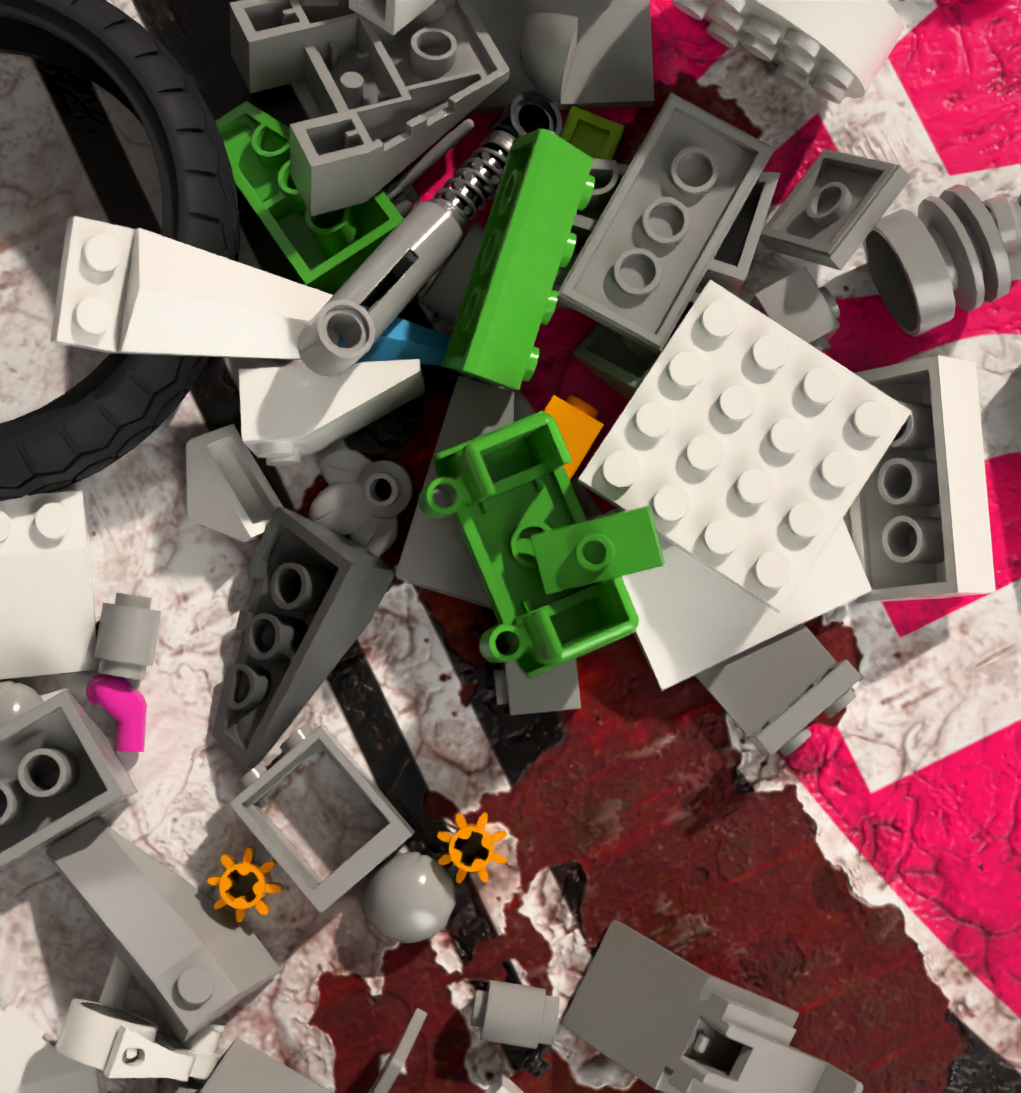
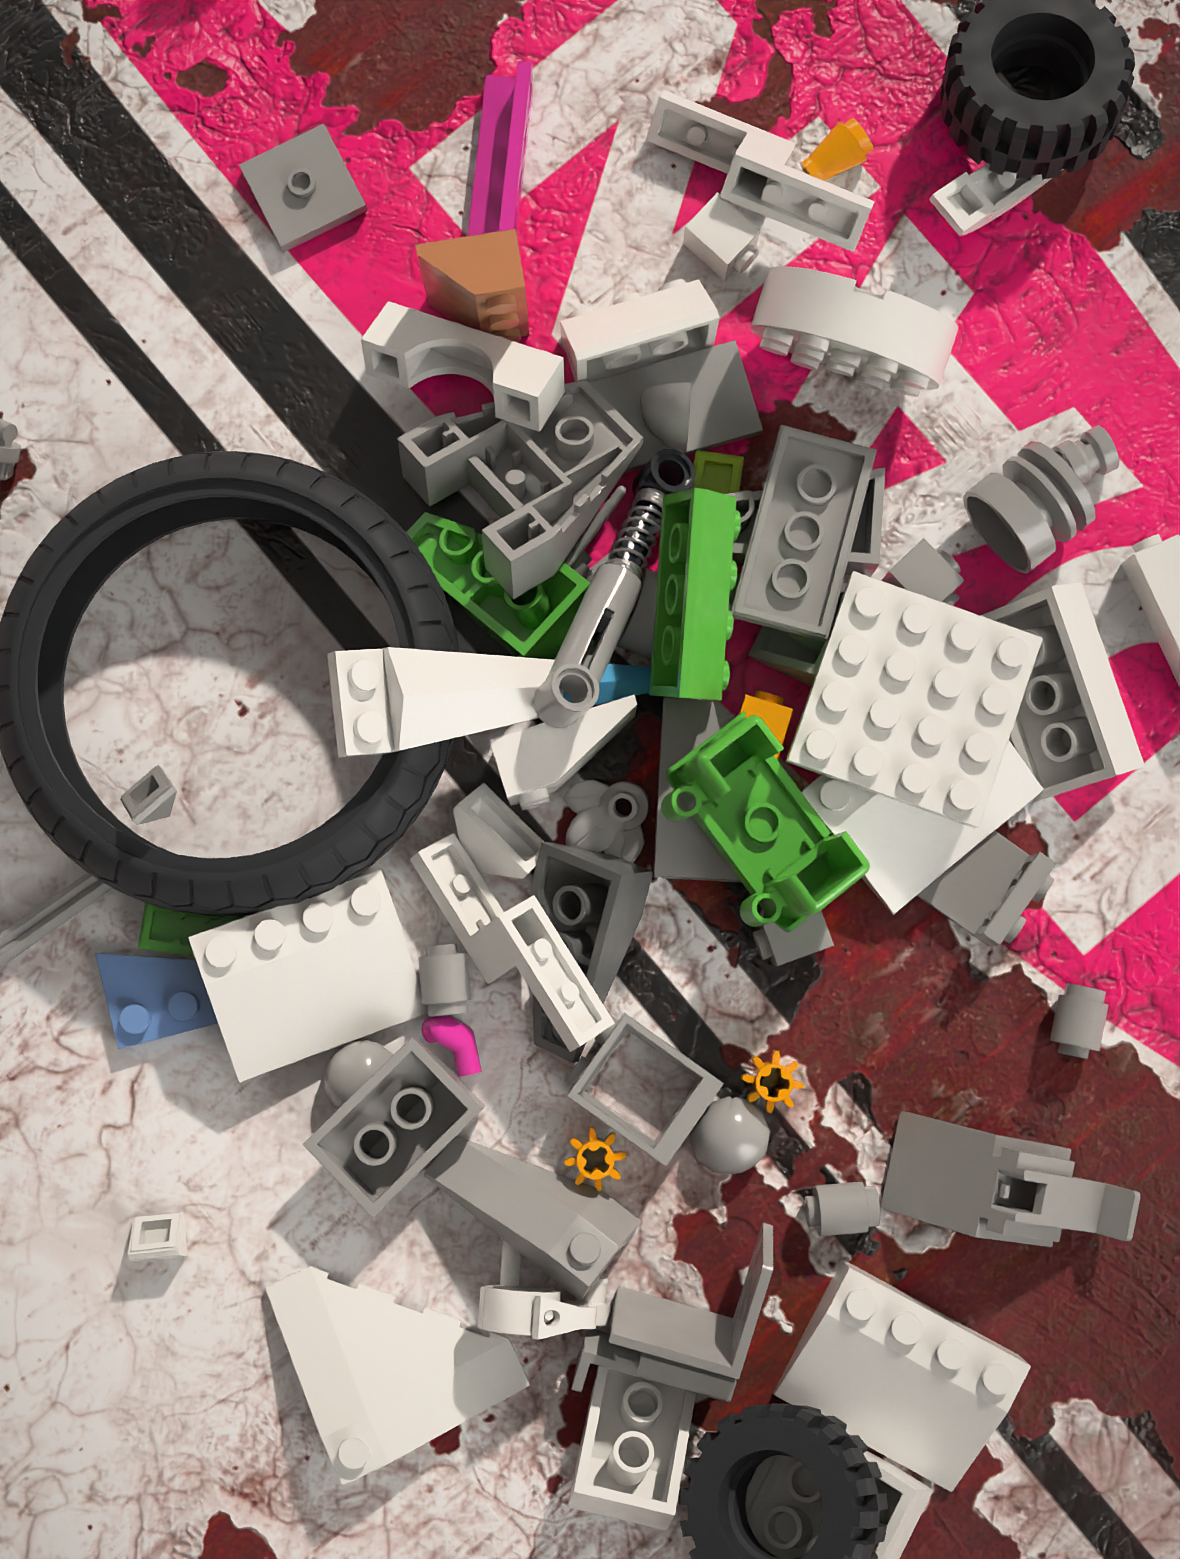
camera: 15 degrees left, 0 degrees up
bright green plate [530,505,665,595] -> none
light grey plate [759,149,911,270] -> none
none -> white bracket [410,833,614,1052]
none -> light grey brick [1050,983,1109,1059]

